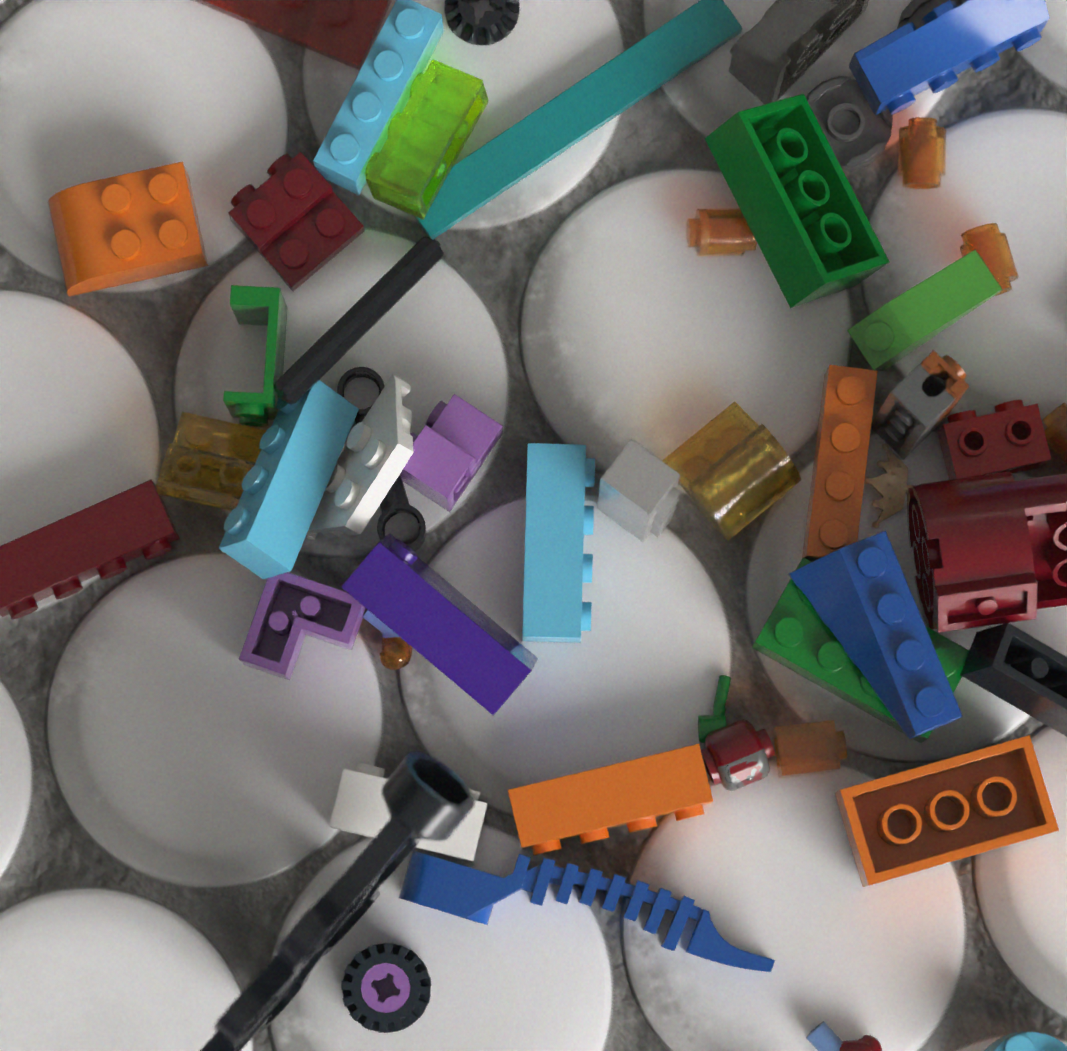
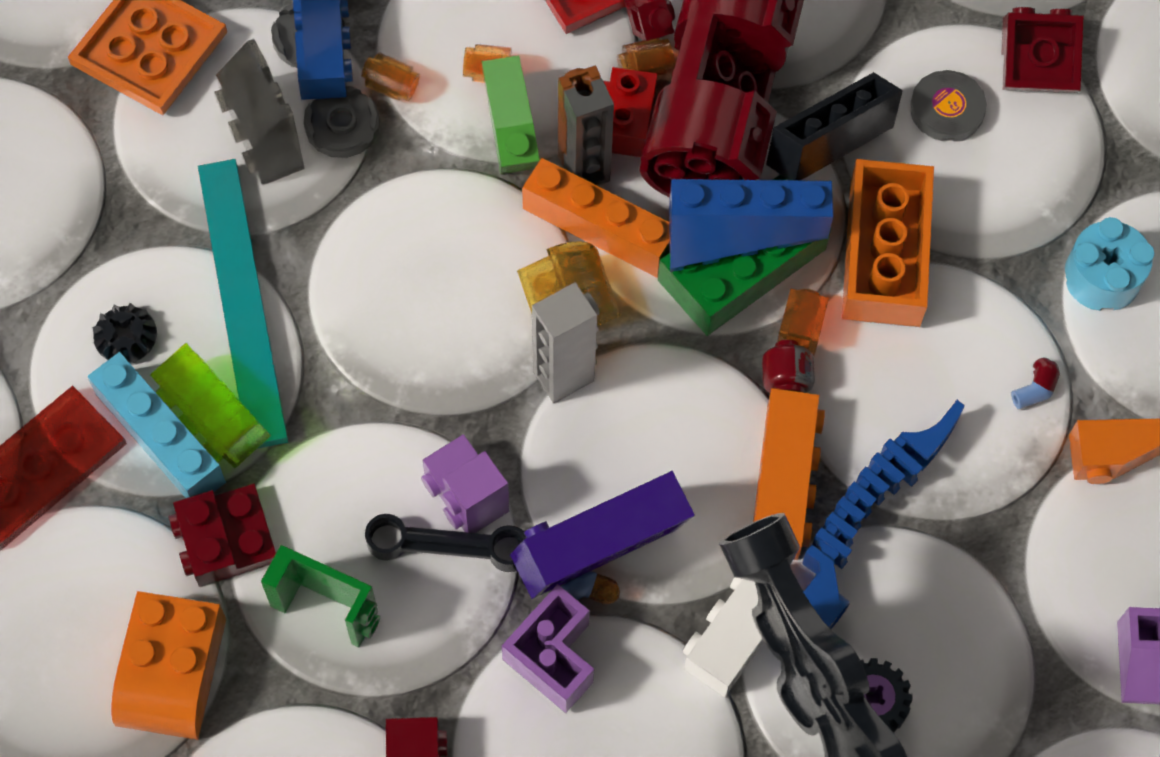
camera: 70 degrees left, 15 degrees down
clear yellow brick [156,411,267,511] -> none
medium azure brick [218,380,359,579] -> none
black axle [274,236,444,404] -> none
white wing [306,374,414,540] -> none
medium azure brick [522,443,595,643] -> none
clear orange brick [686,208,757,257] -> none
green hand [698,675,731,743] -> none
green brick [705,94,890,308] -> none
tan piece [864,444,913,528] -> none

